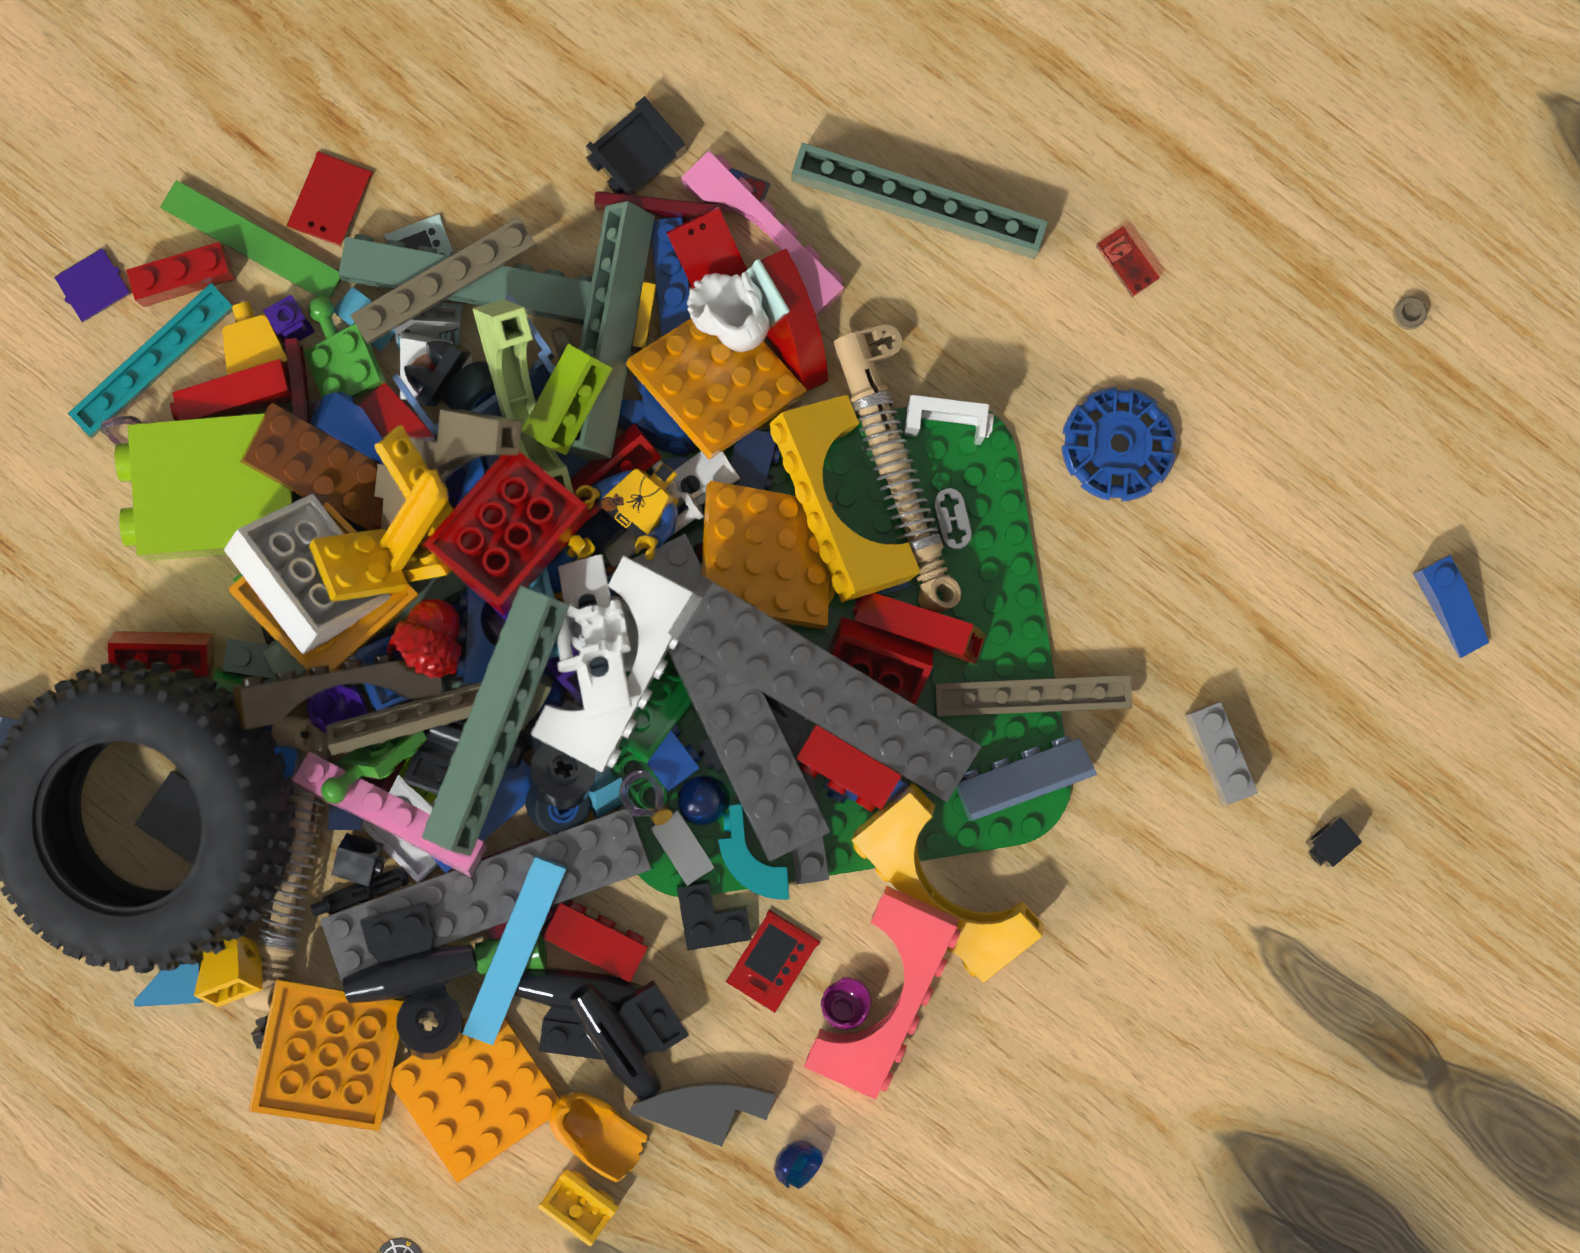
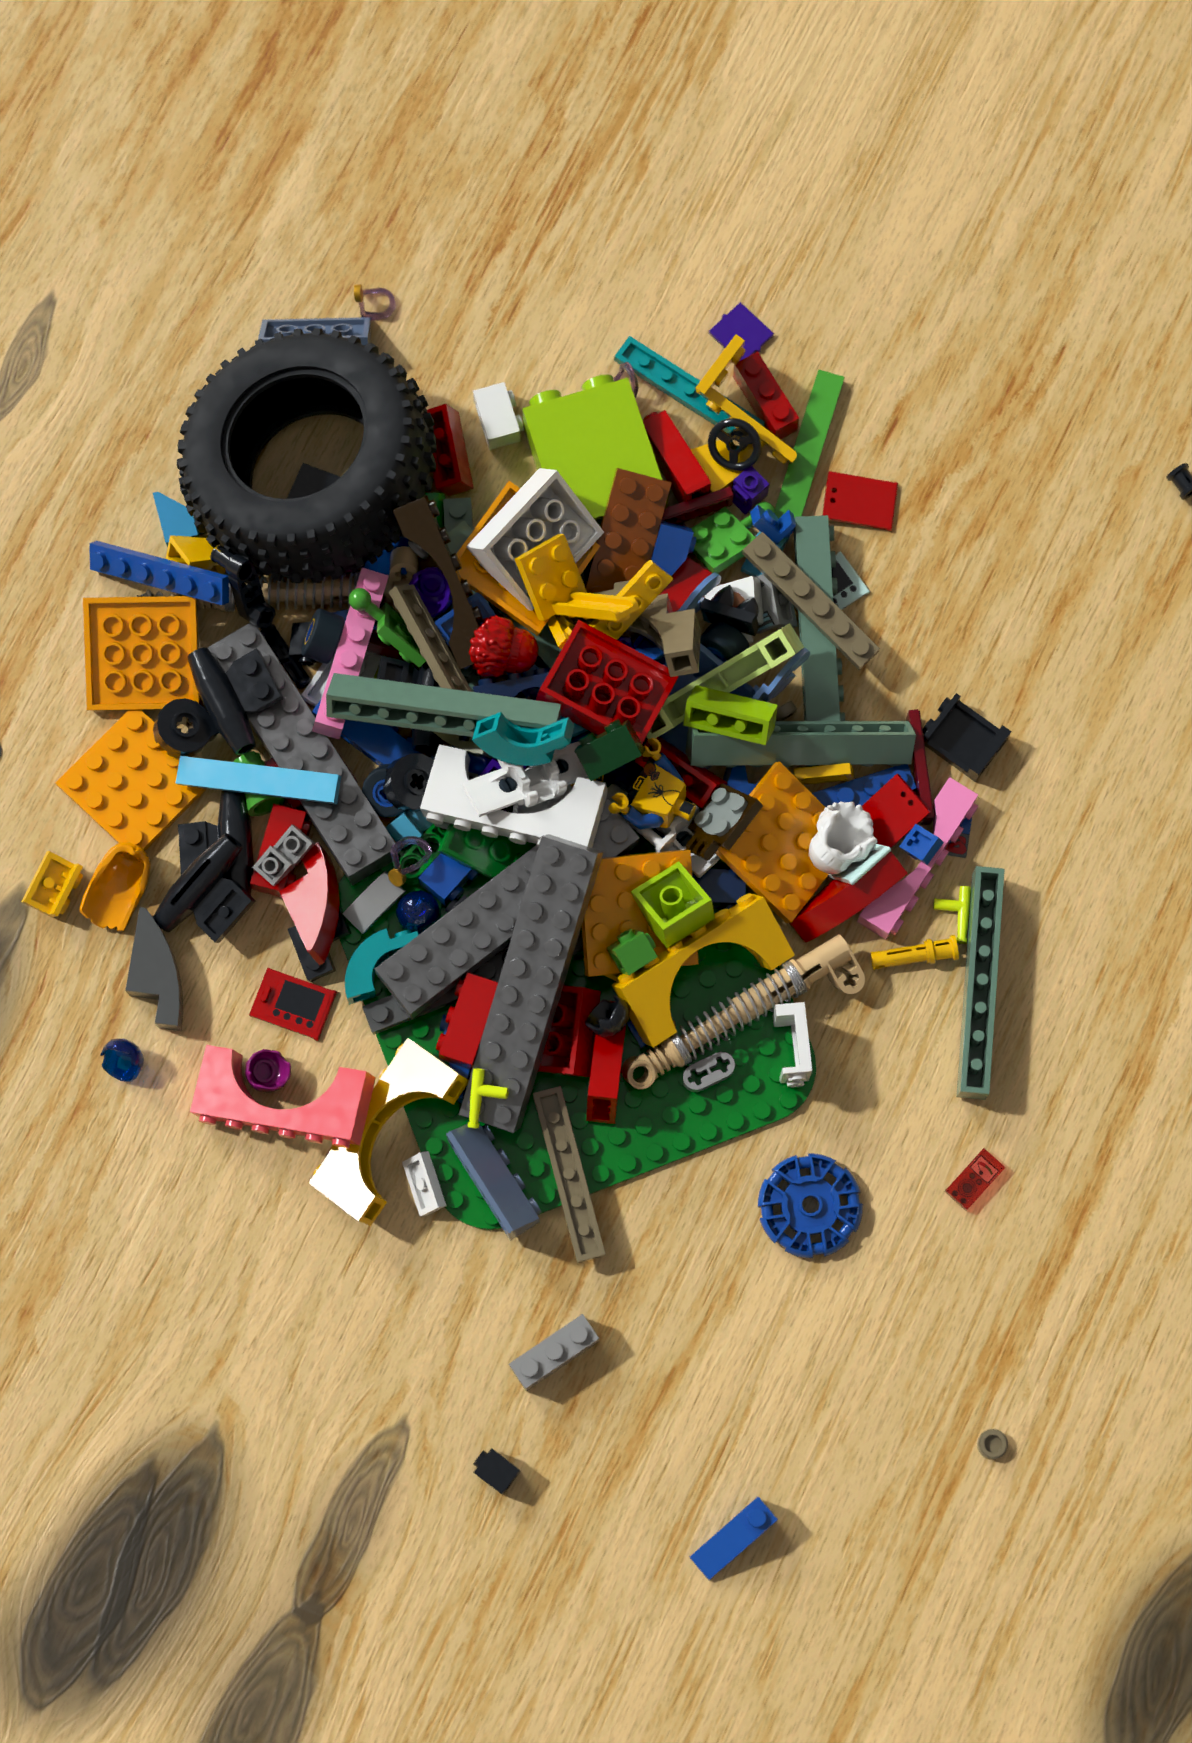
camera: 85 degrees right, 10 degrees down
none -> blue plate [89,541,229,605]
none -> black beam [210,545,276,629]
none -> light grey slope [252,825,316,886]
none -> slope [279,842,340,966]
none -> black wheel [301,608,345,664]
none -> white plate [402,1151,446,1217]
none -> neon yellow piece [467,1068,509,1128]
none -> teal arch [472,712,575,766]
none -> white brick [473,382,524,450]
none -> dark green brick [574,719,645,781]
none -> black hair [585,995,630,1038]
none -> bright green brick [606,929,658,975]
none -> lime slope [631,862,715,948]
none -> piece [686,783,763,860]
none -> yellow bracket [696,334,797,464]
none -> black piece [708,418,762,471]
none -> blue bracket [750,505,796,544]
none -> yellow pin [870,935,959,970]
none -> blue bracket [899,824,944,865]
none -> neon yellow piece [933,886,971,944]

